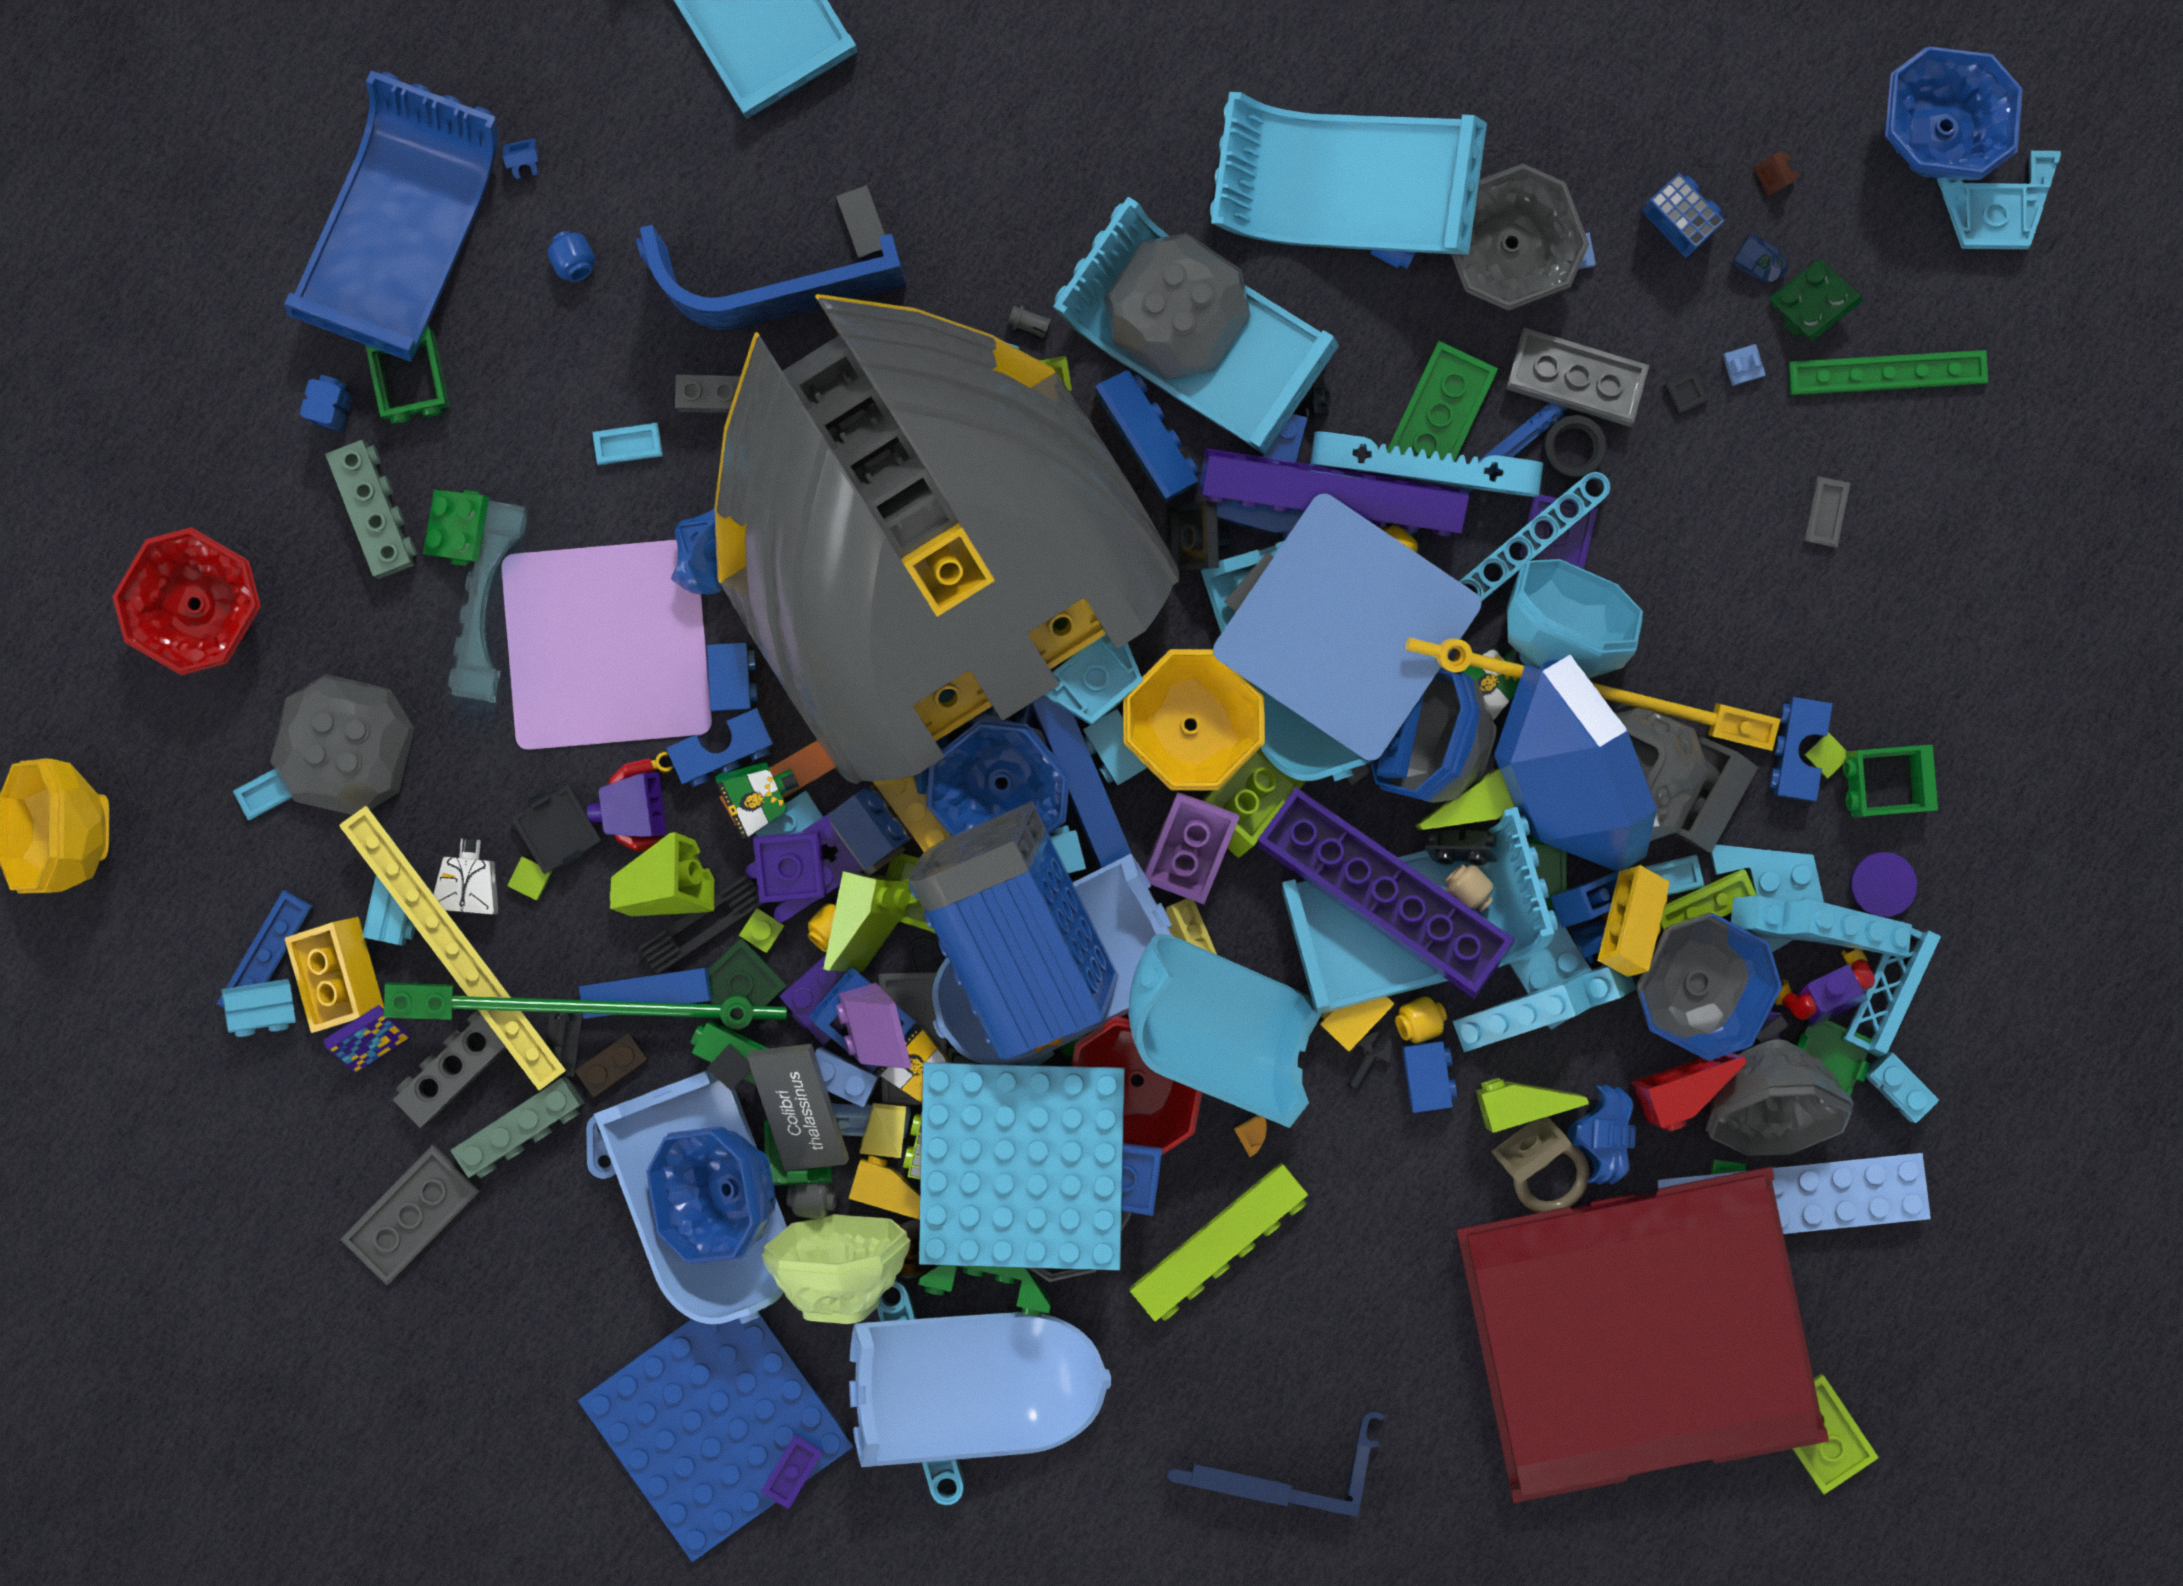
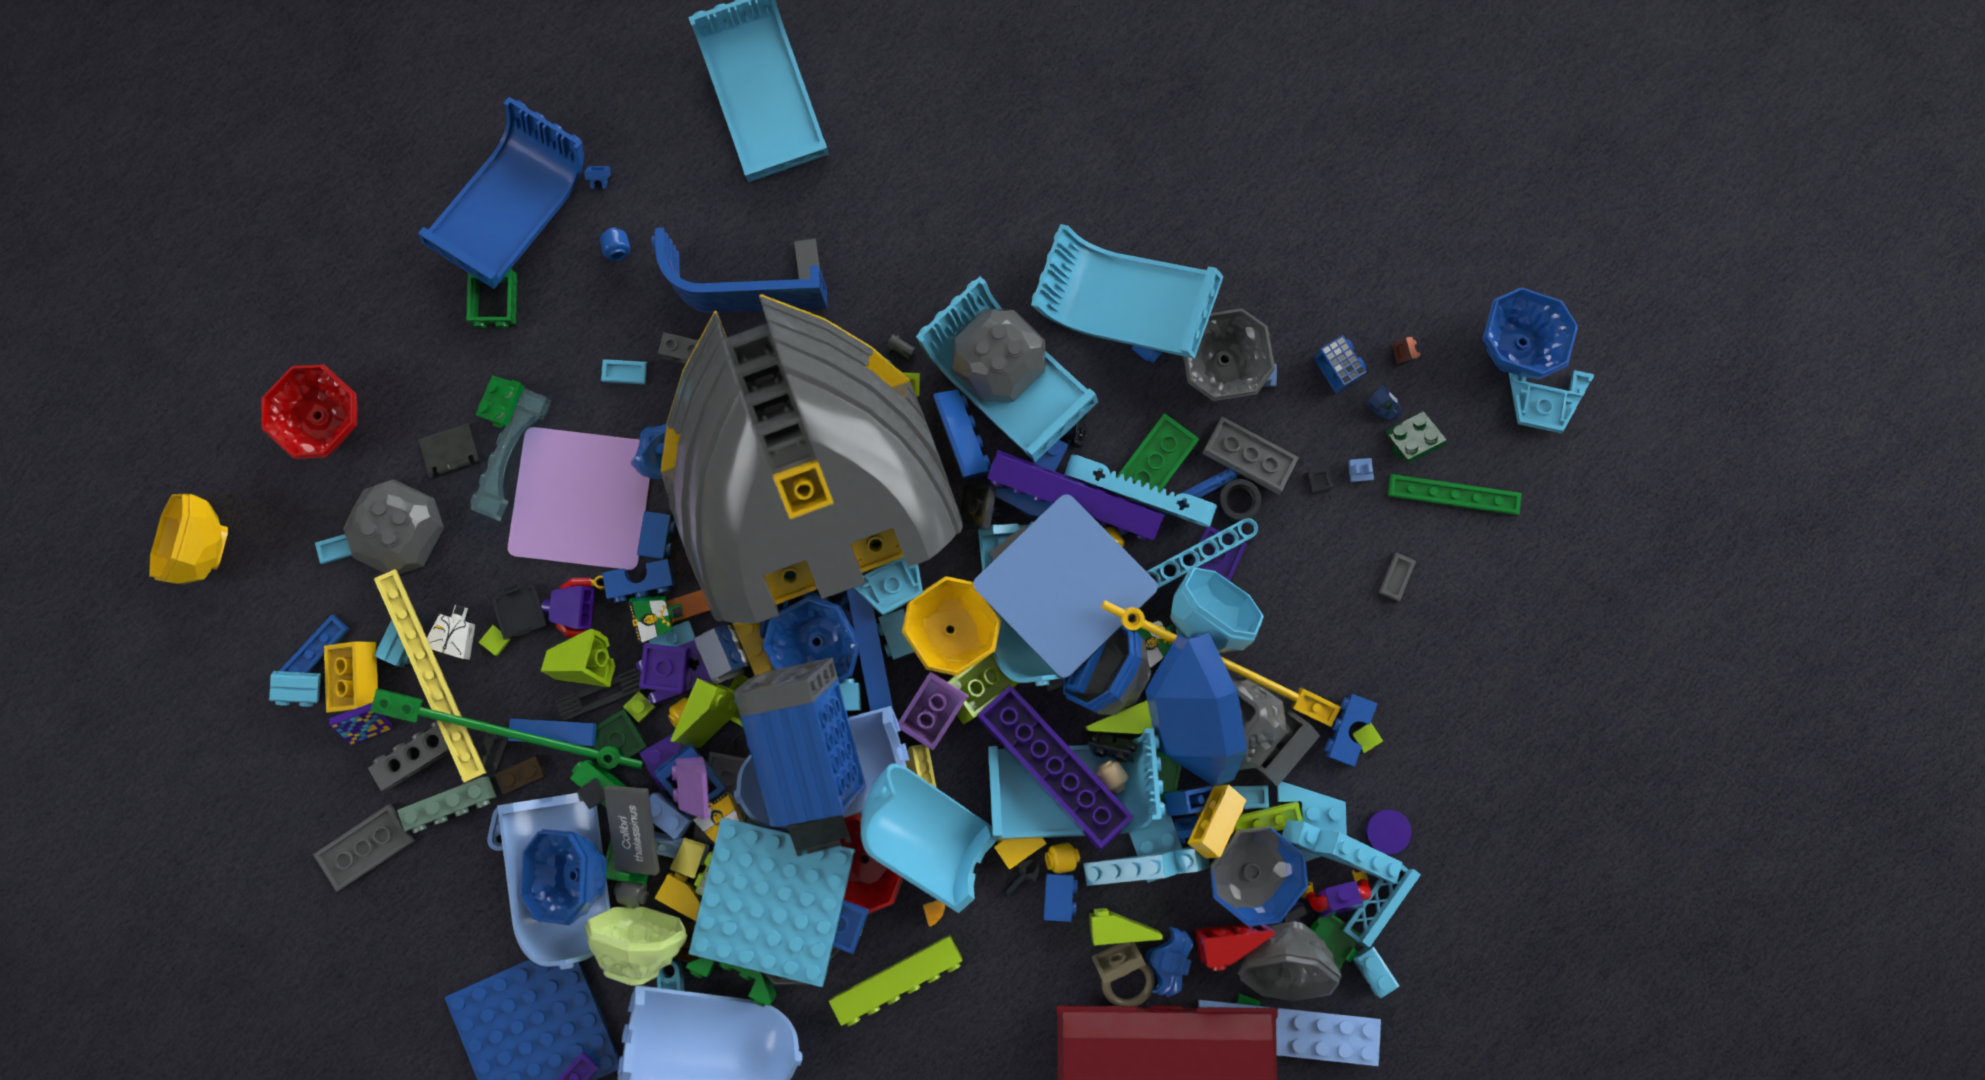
camera: 10 degrees right, 5 degrees down
blue brick [299,375,353,431] -> none
sand green brick [325,440,417,579] -> none
green window [1843,745,1938,817] -> none
none -> pearl dark grey piece [418,423,481,478]
none -> pearl dark grey piece [787,815,852,857]

